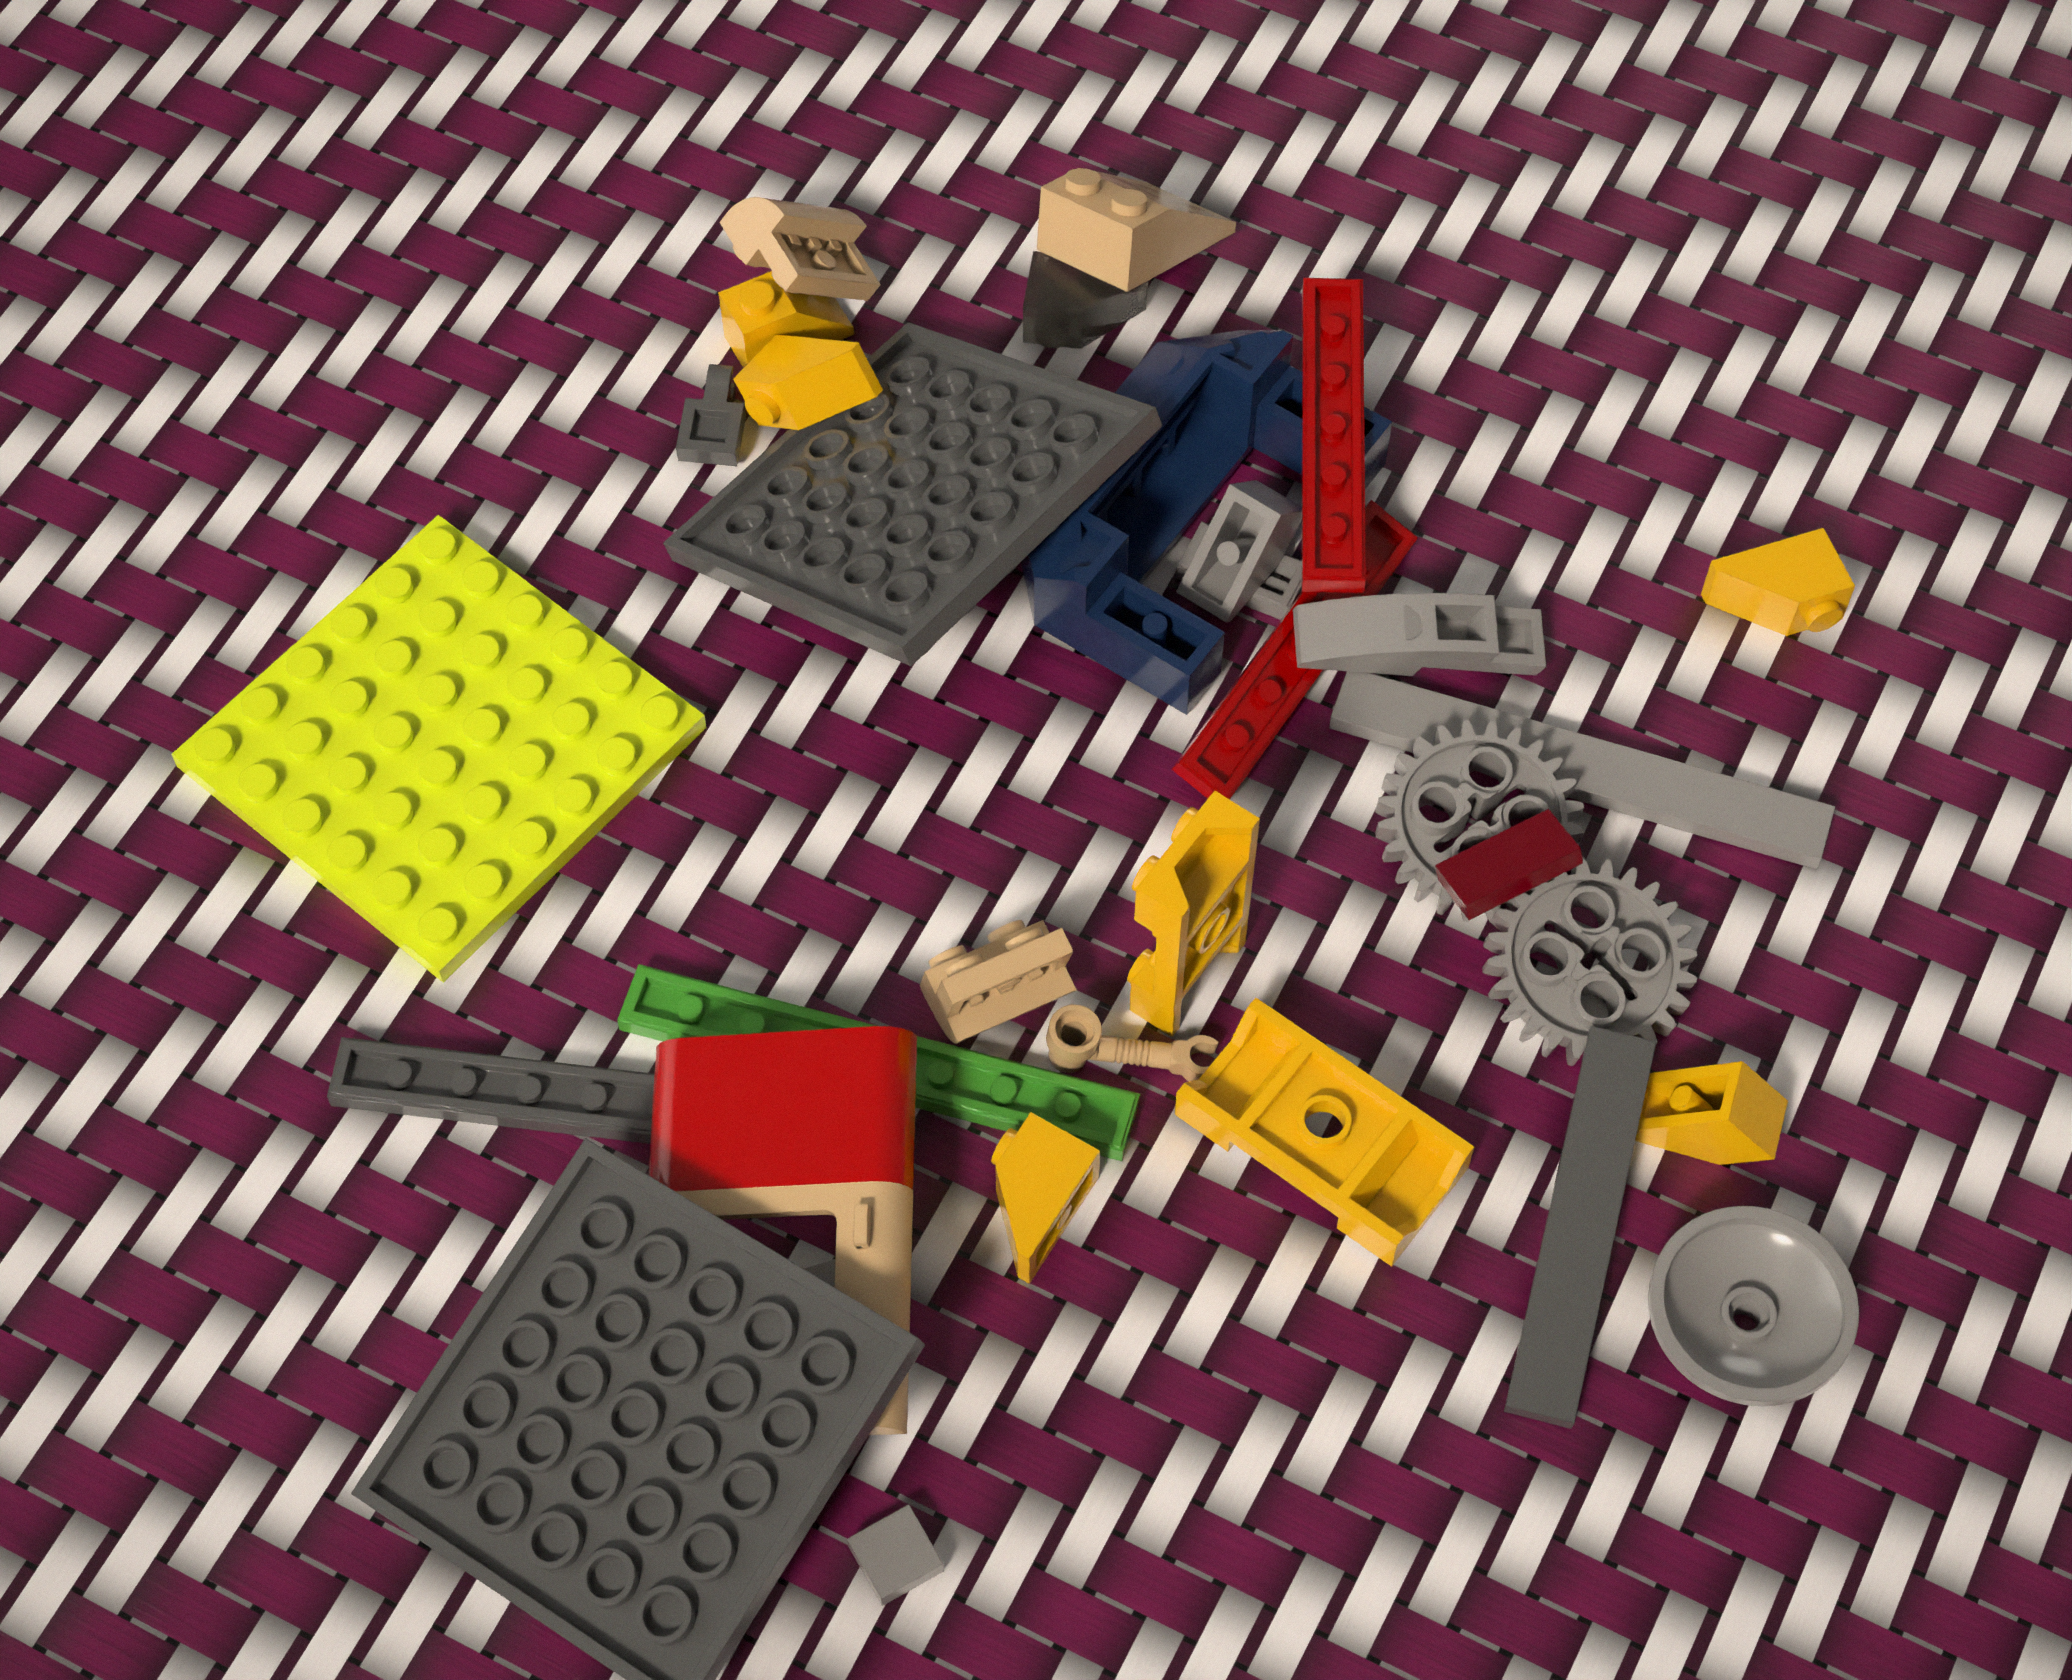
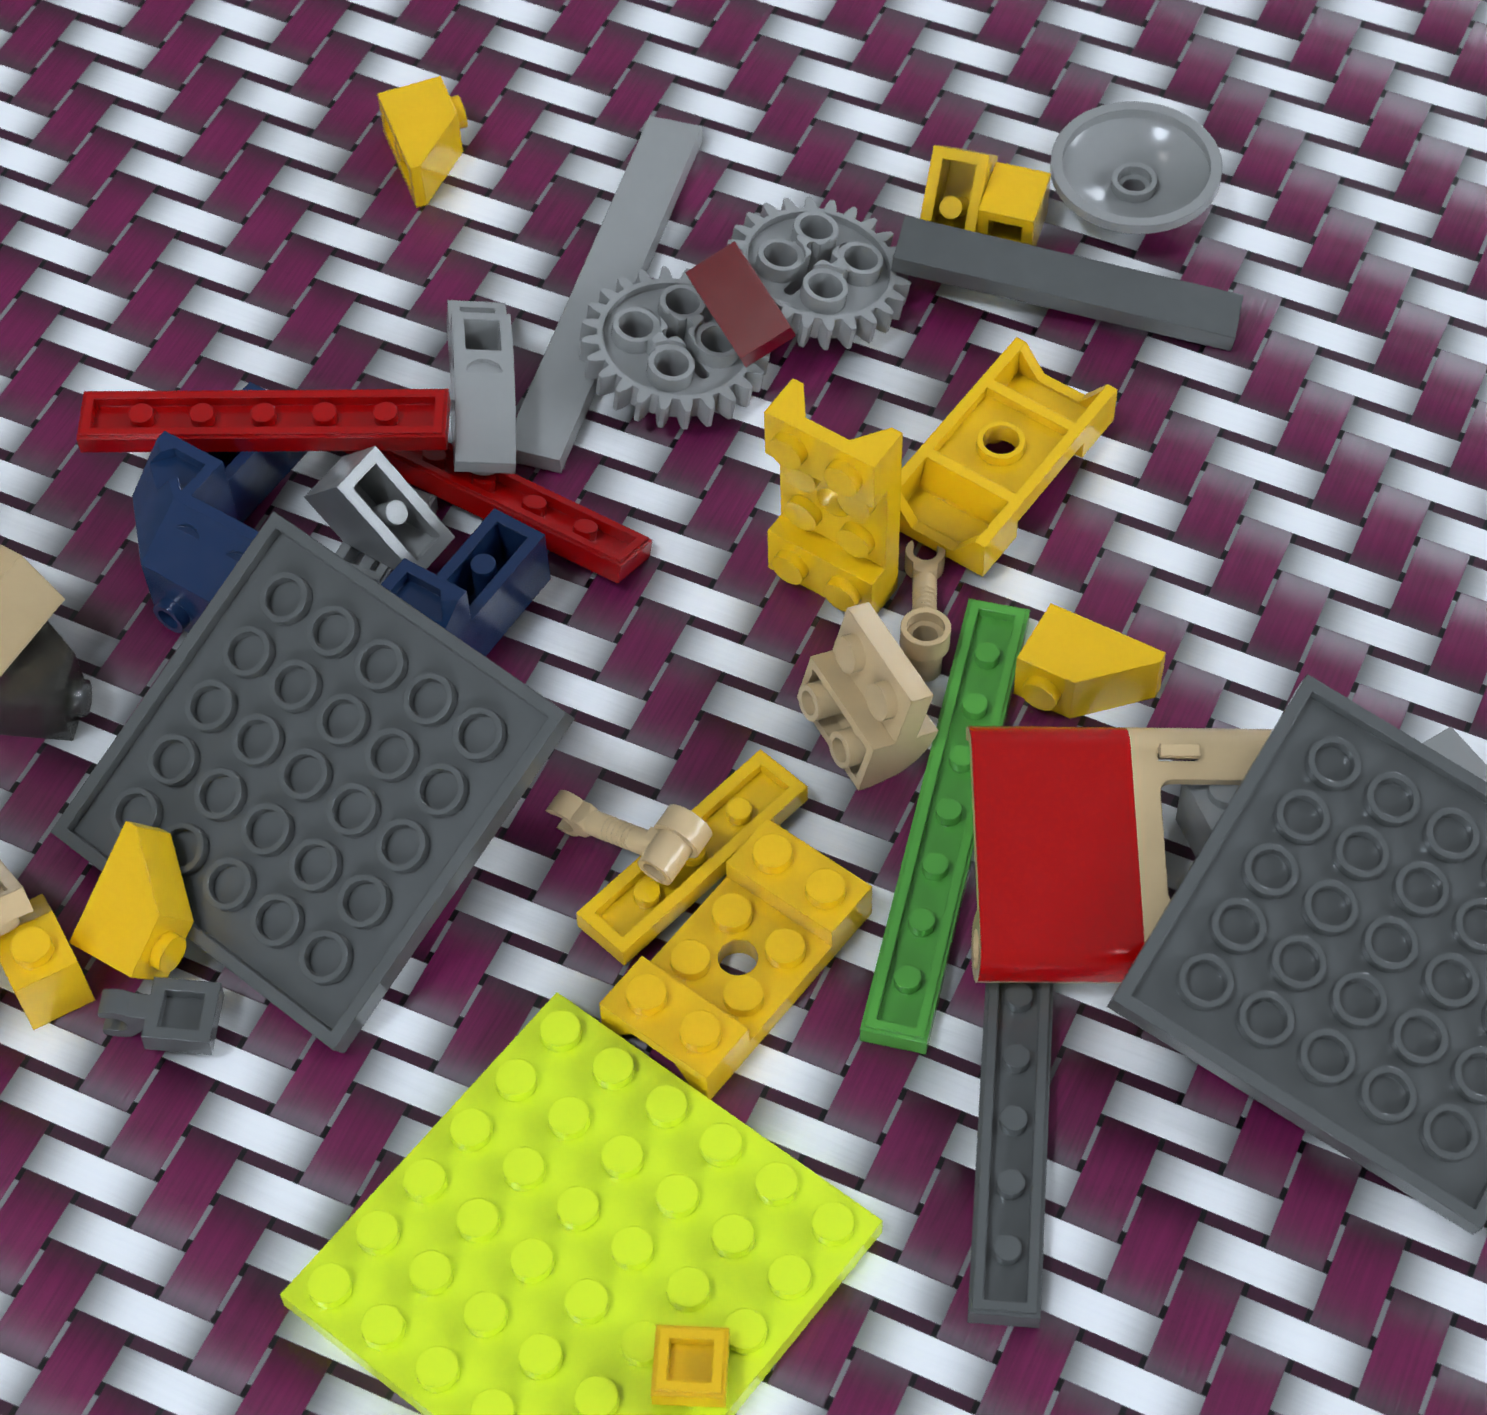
camera: 90 degrees left, 5 degrees down
none -> tan brick [545,790,712,885]
none -> yellow plate [576,749,808,966]
none -> yellow piece [599,818,872,1100]
none -> yellow tile [651,1325,730,1408]
none -> yellow brick [977,162,1051,246]

